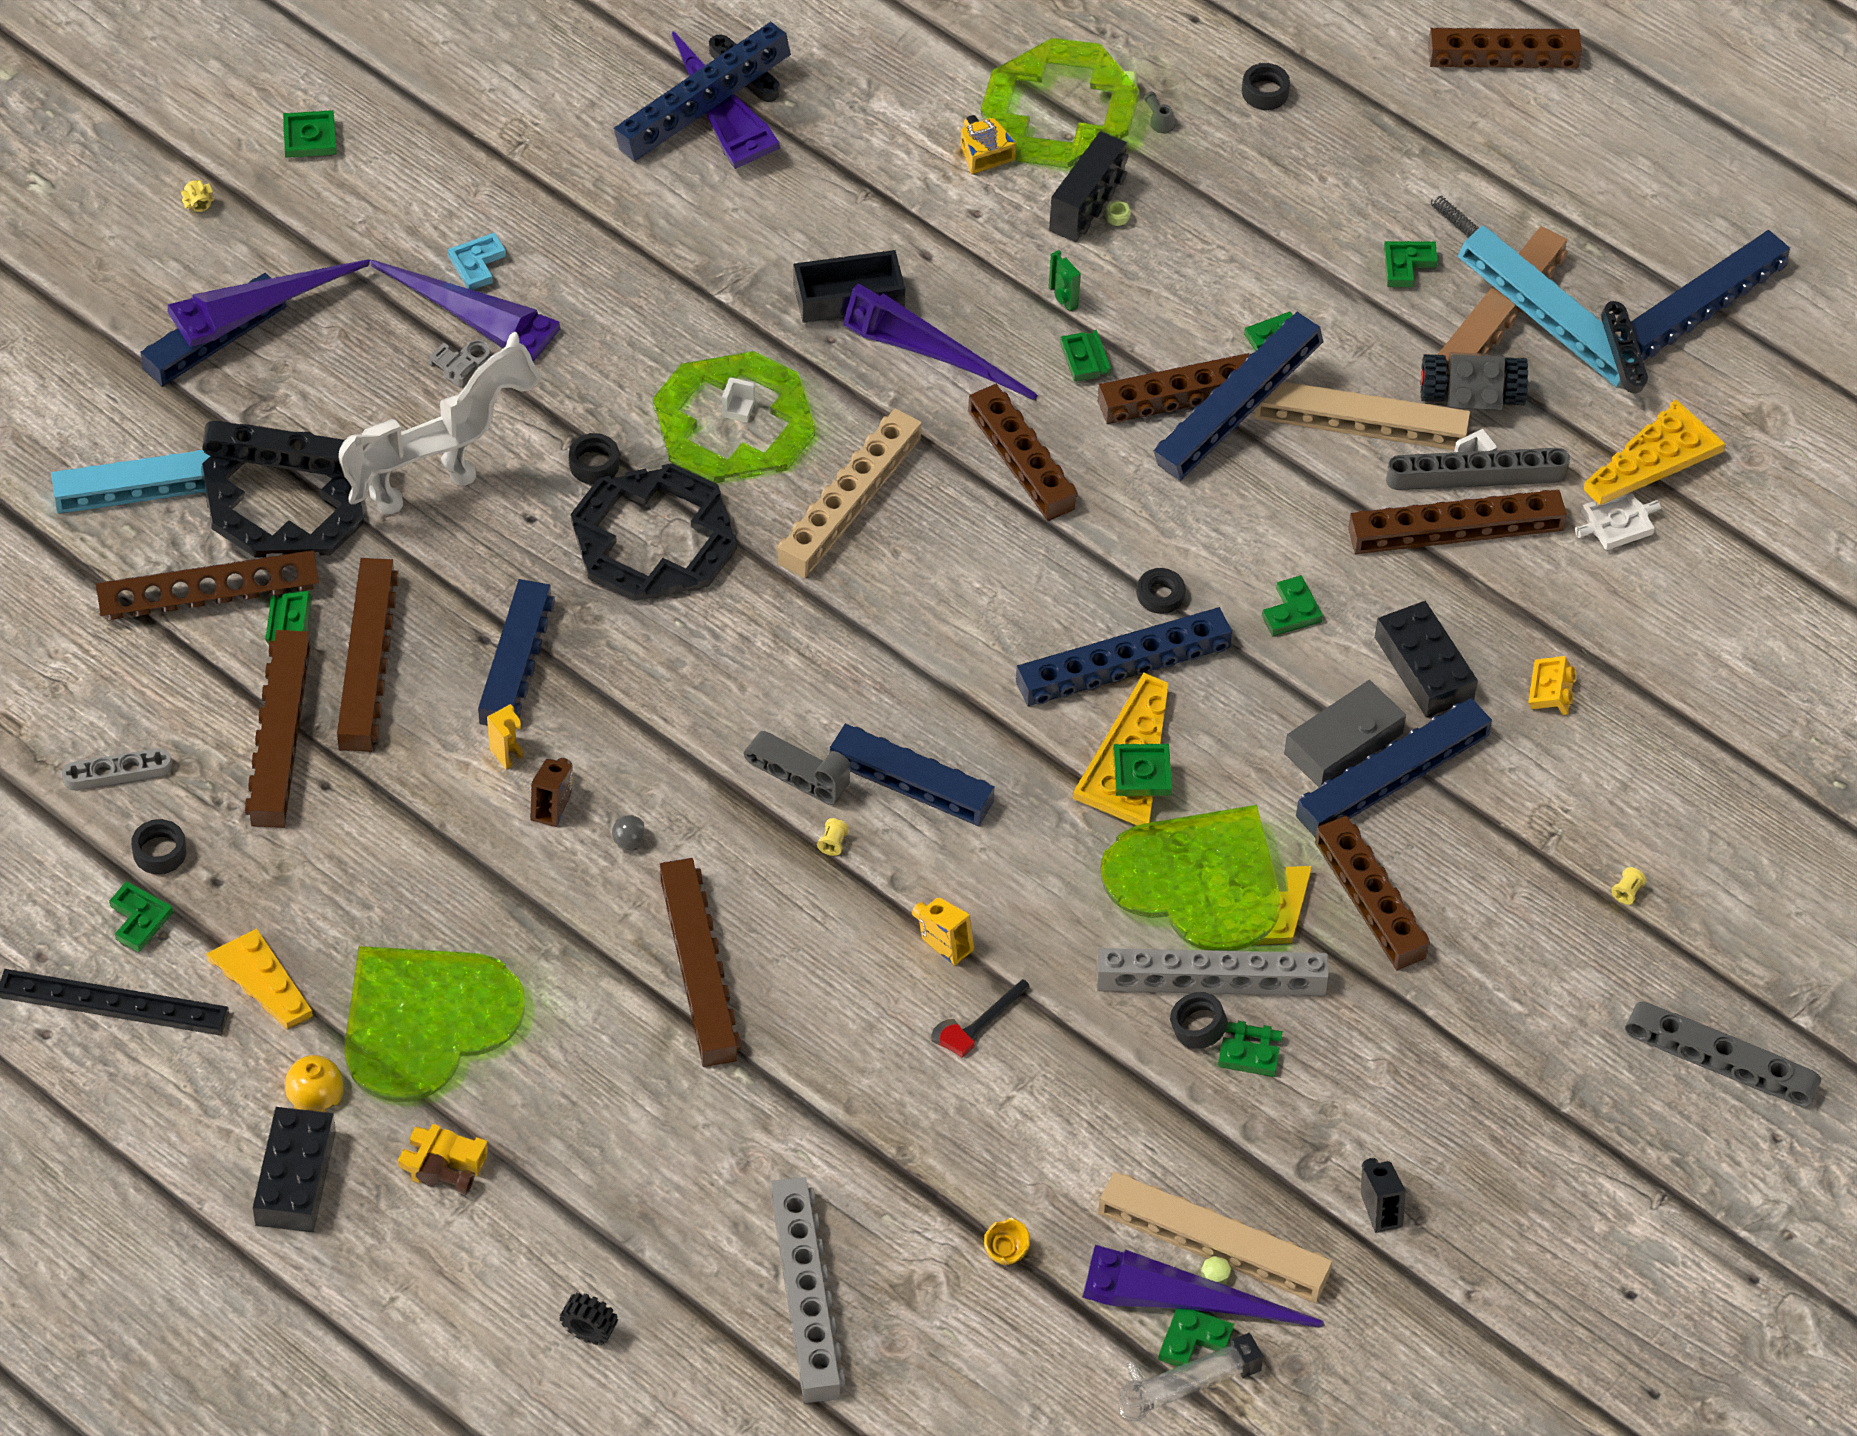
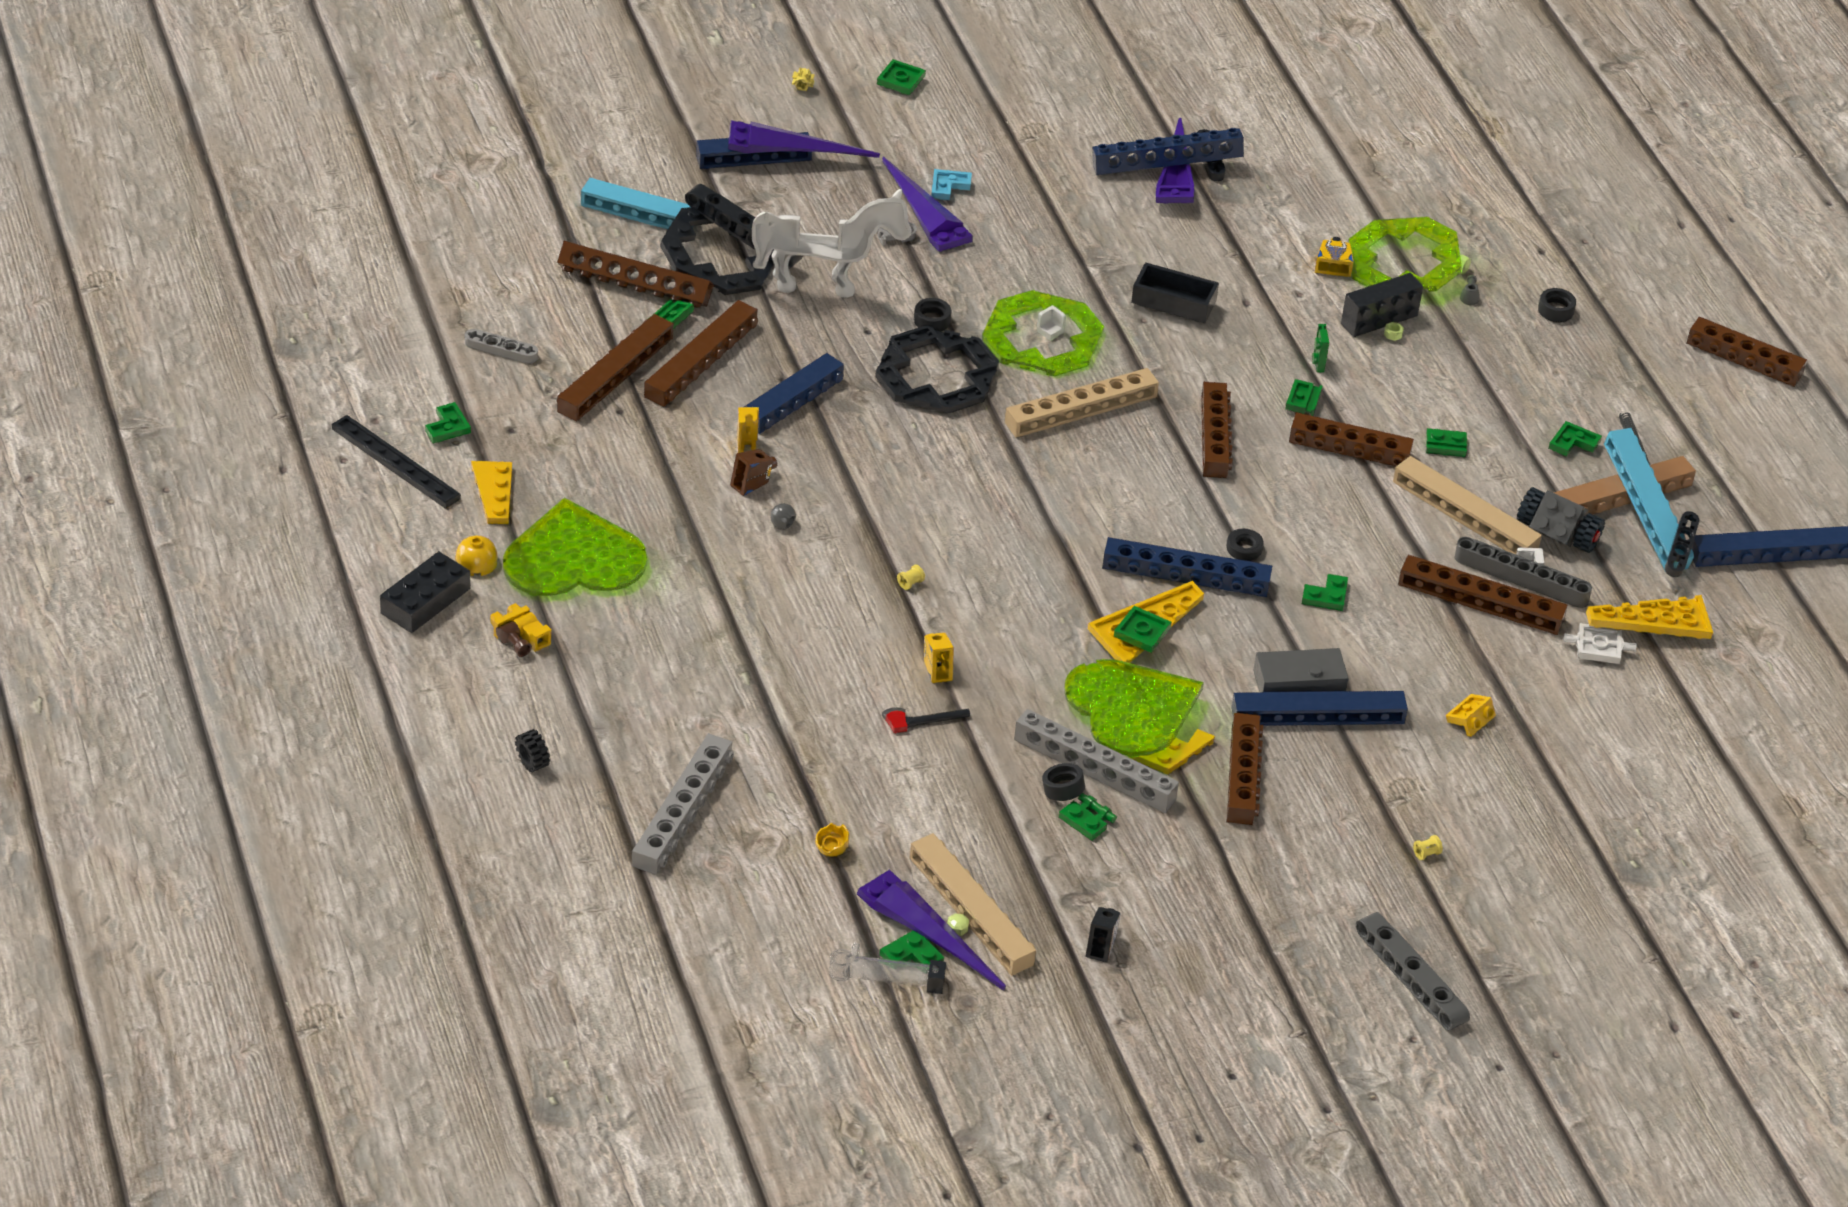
camera: 30 degrees right, 10 degrees down
black tyre [131,819,187,875] -> none
reddish brown brick [659,858,741,1067] -> none
dark grey beam [743,731,850,805] -> none
dark blue brick [830,723,995,827] -> none
dark purple plate [843,283,1038,399] -> none
dark blue brick [1153,312,1324,481] -> none
black brick [1374,600,1478,718] -> none

